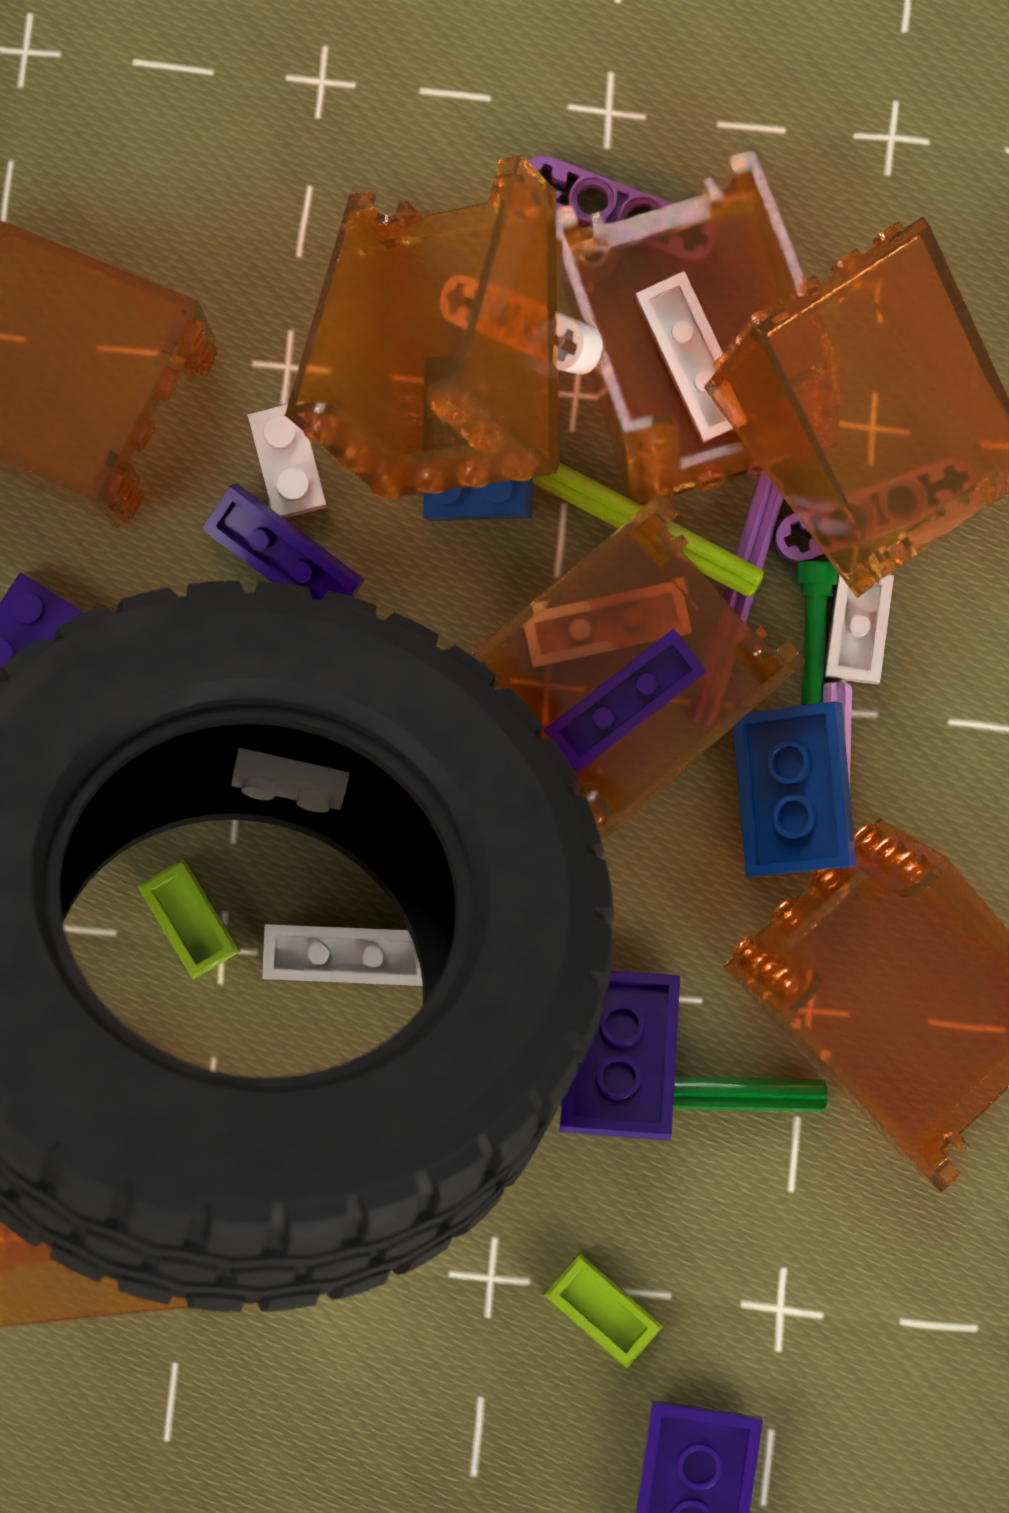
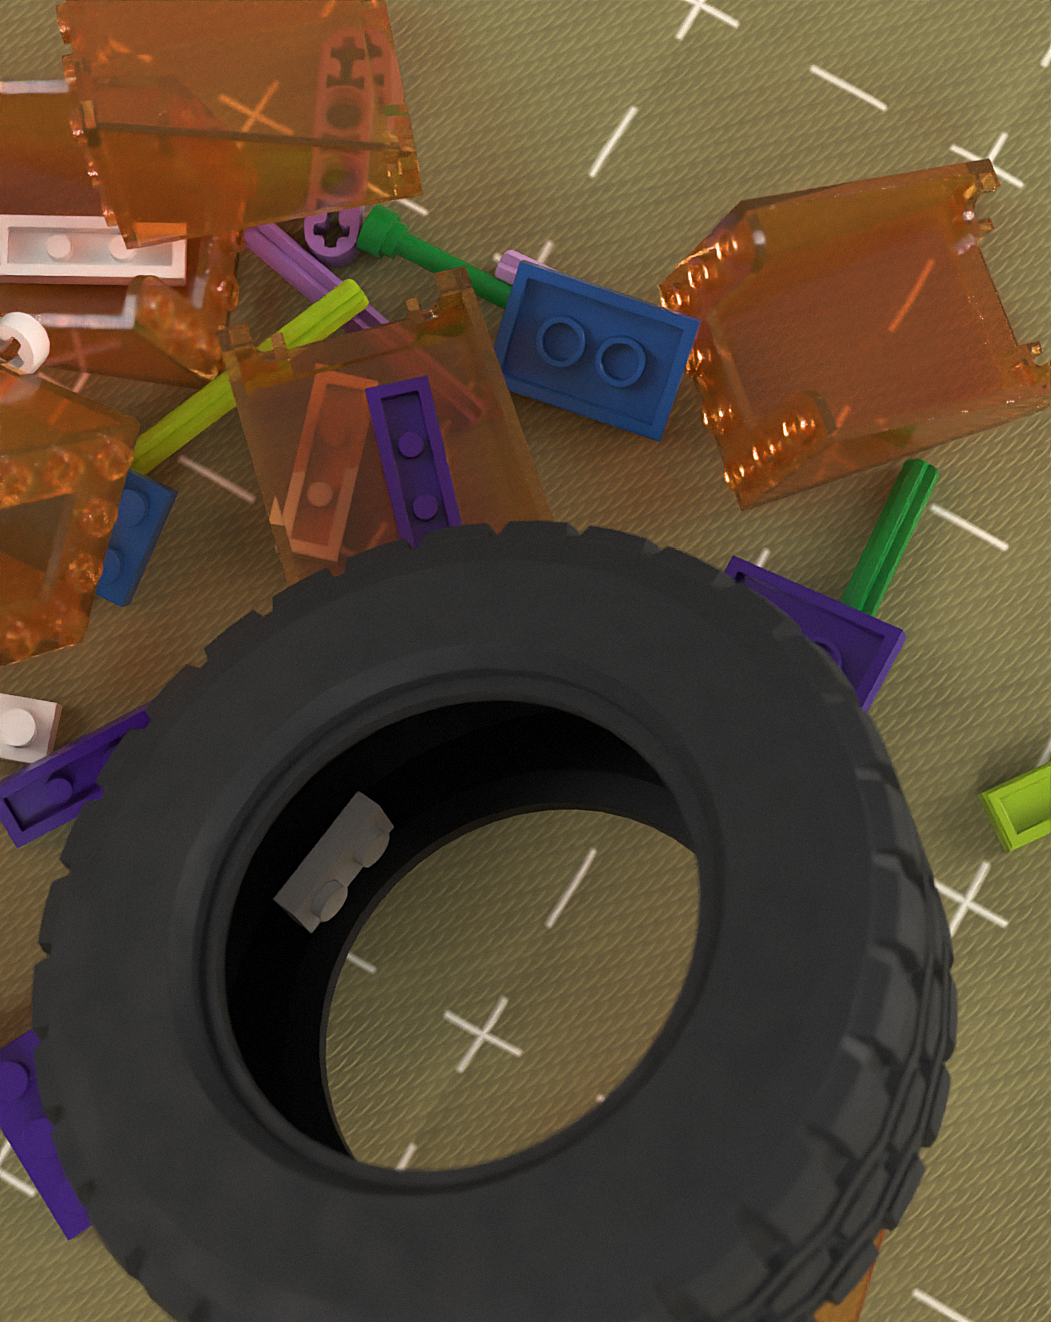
camera: 65 degrees left, 5 degrees down
lime tile [137,858,241,980] -> none
white plate [262,924,423,986] -> none
white plate [824,568,894,685] -> none

